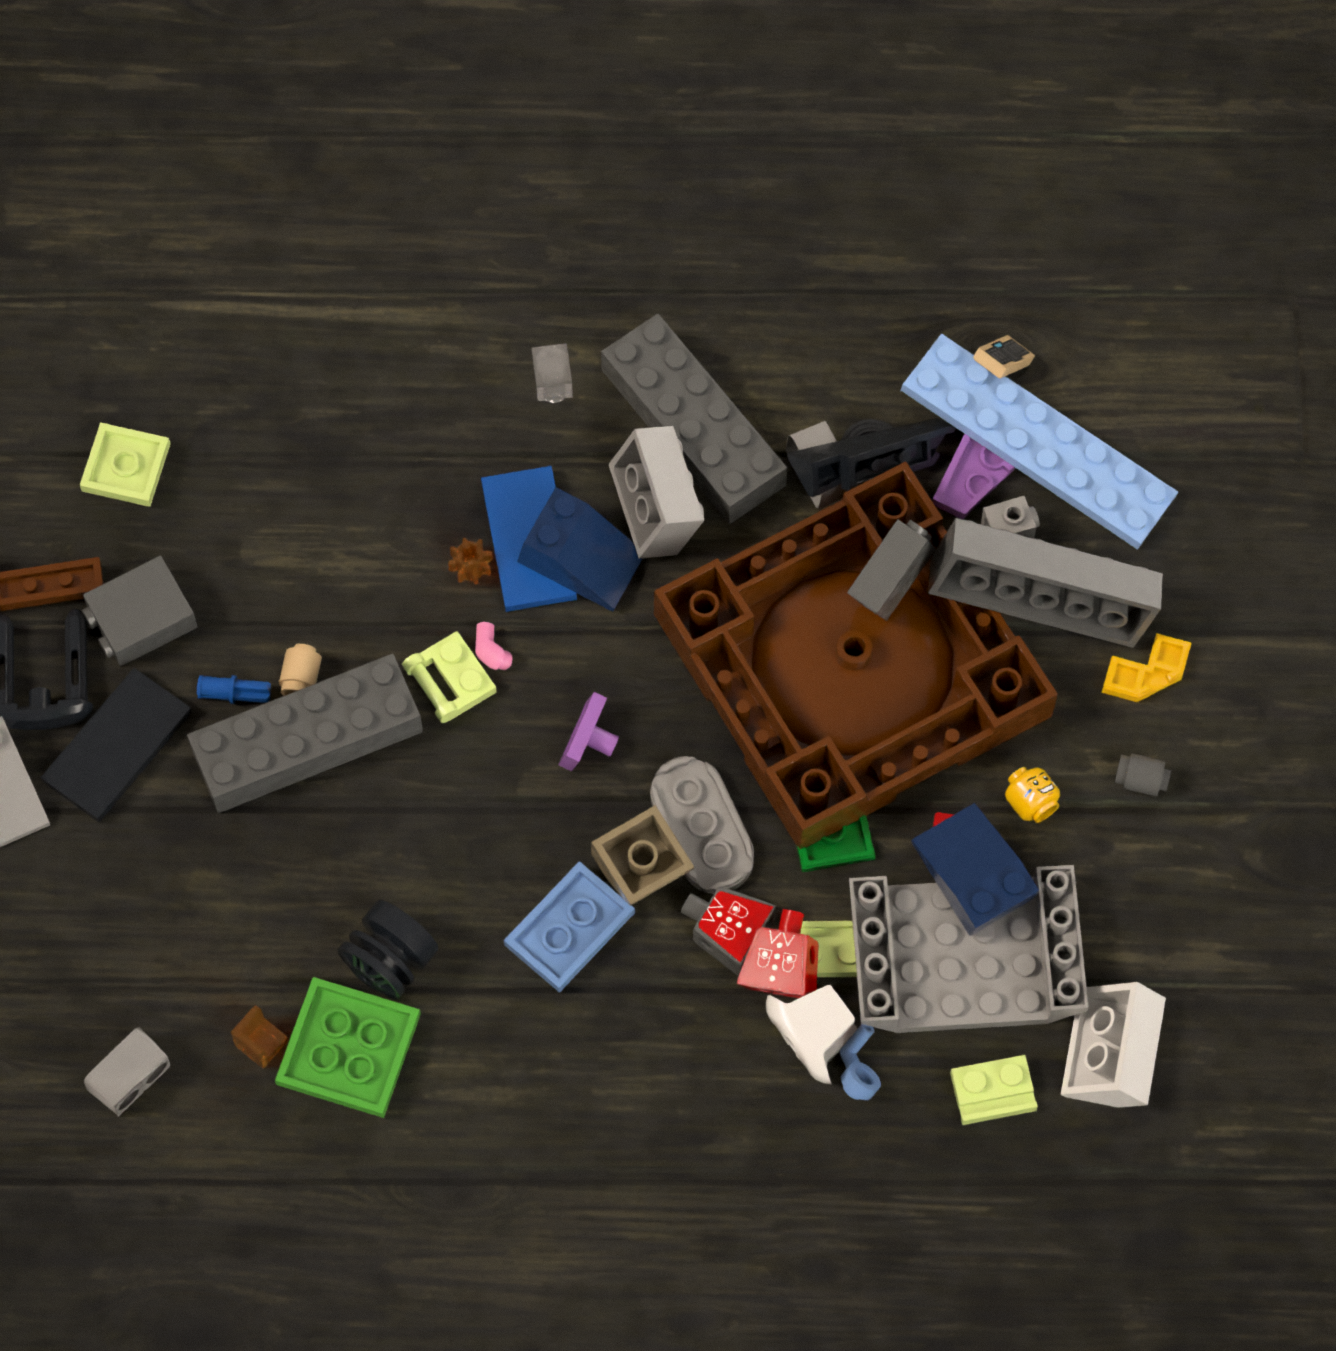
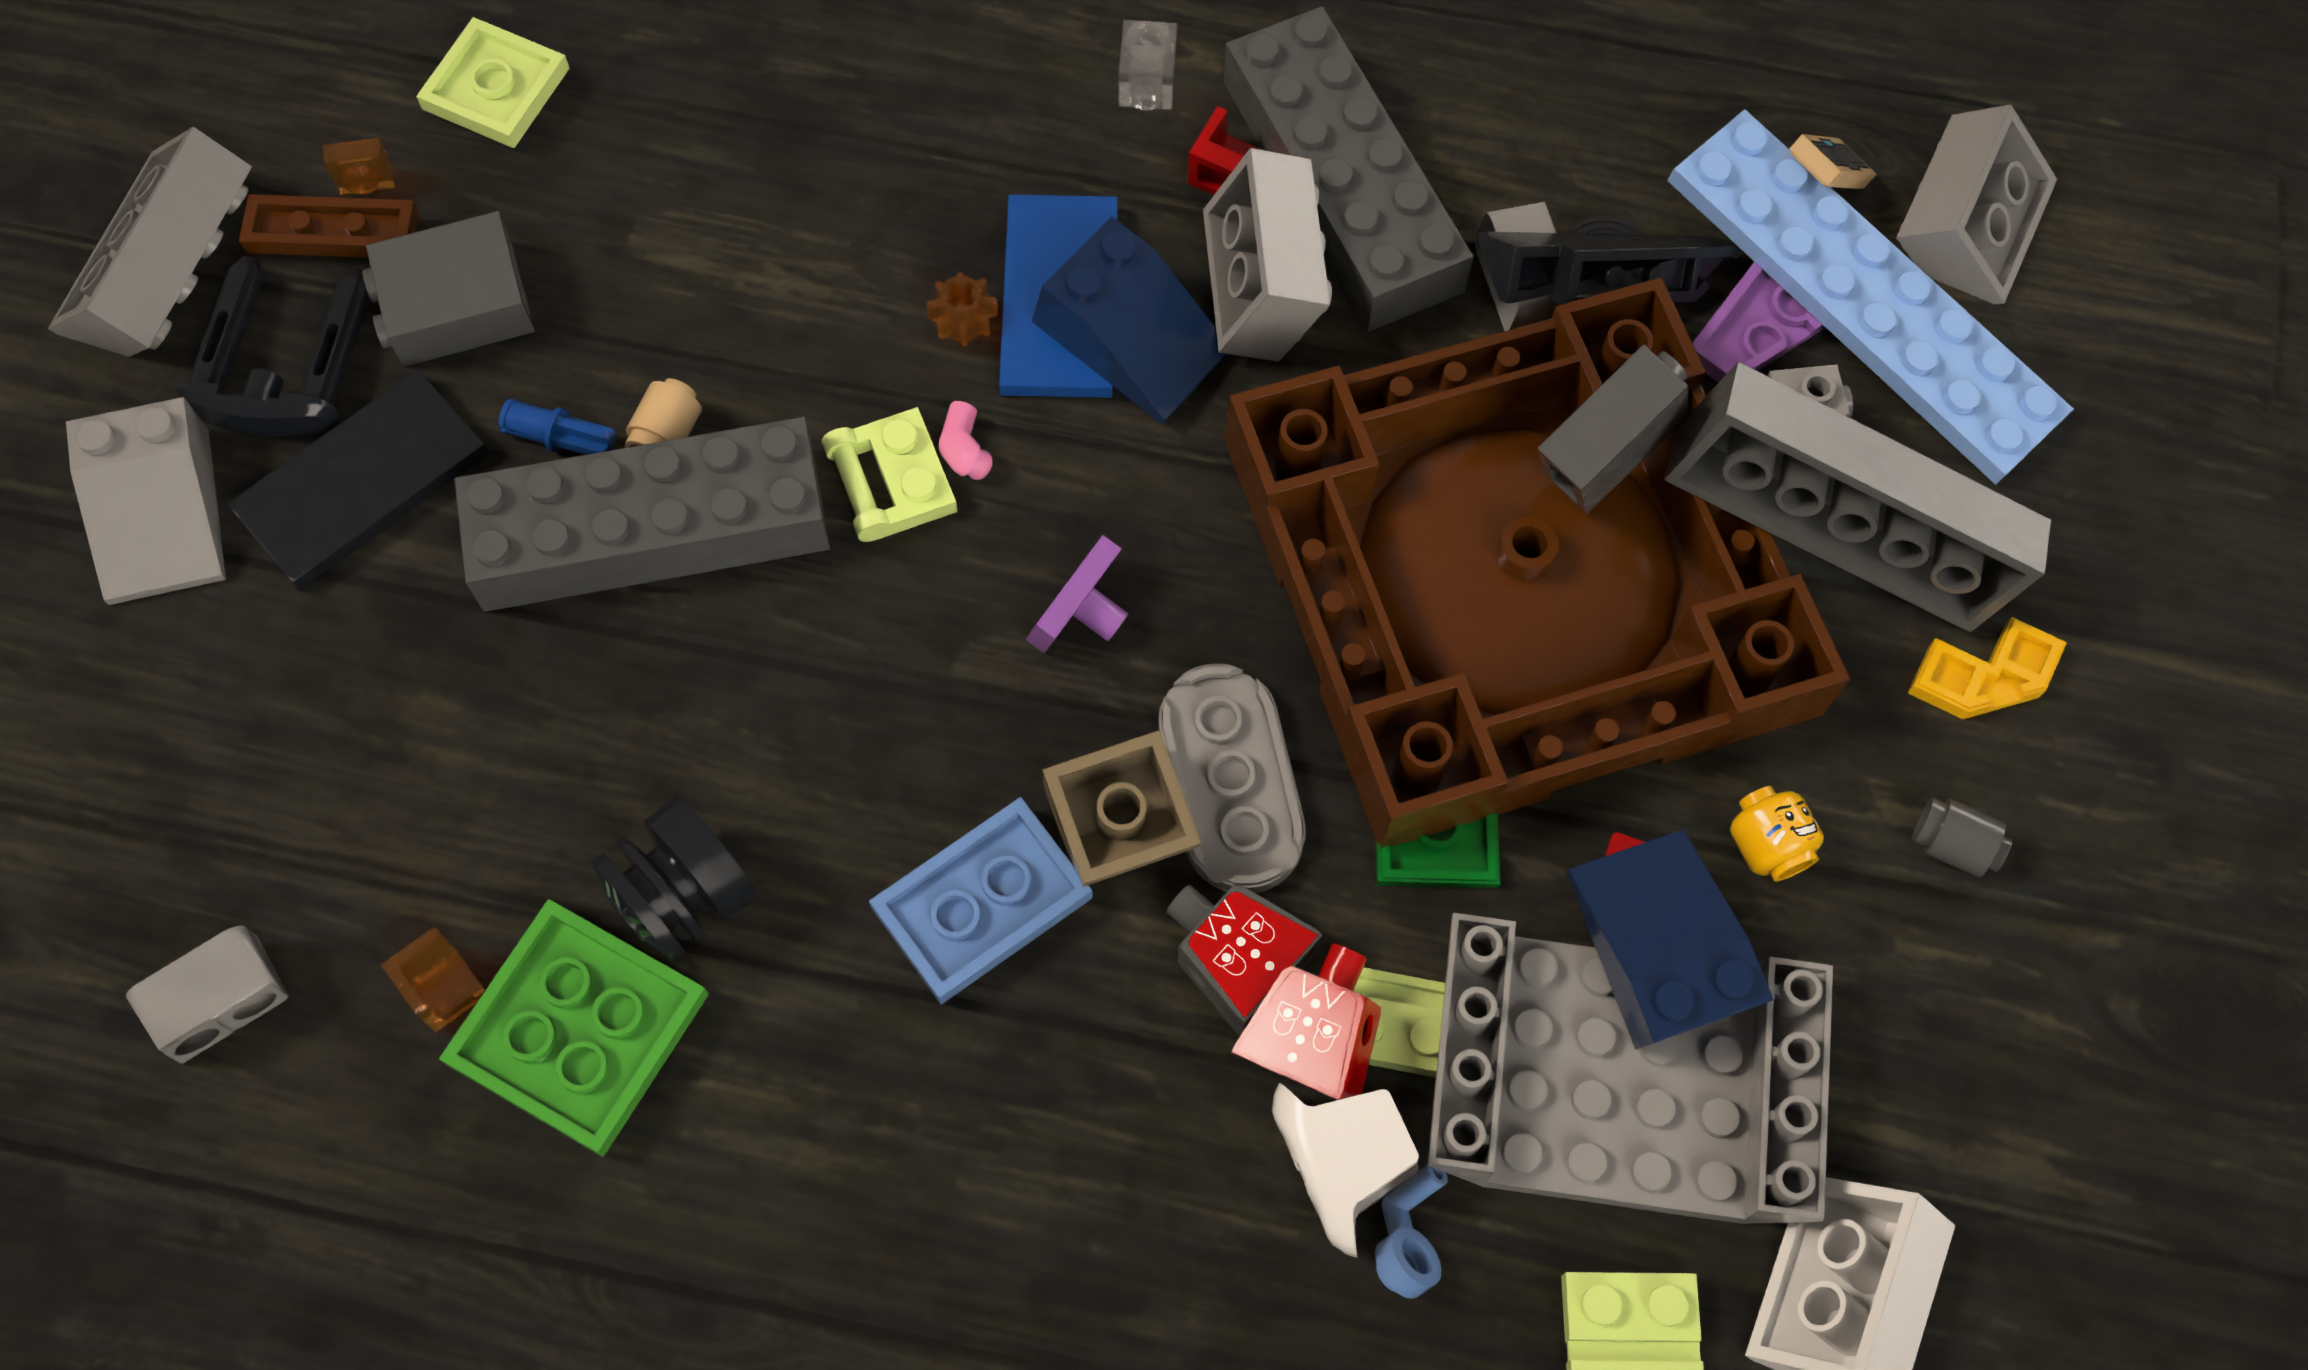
camera: 10 degrees right, 0 degrees up
none -> clear orange plate [323,138,396,195]
none -> red panel [1188,106,1262,195]
none -> light grey slope [1896,105,2057,304]

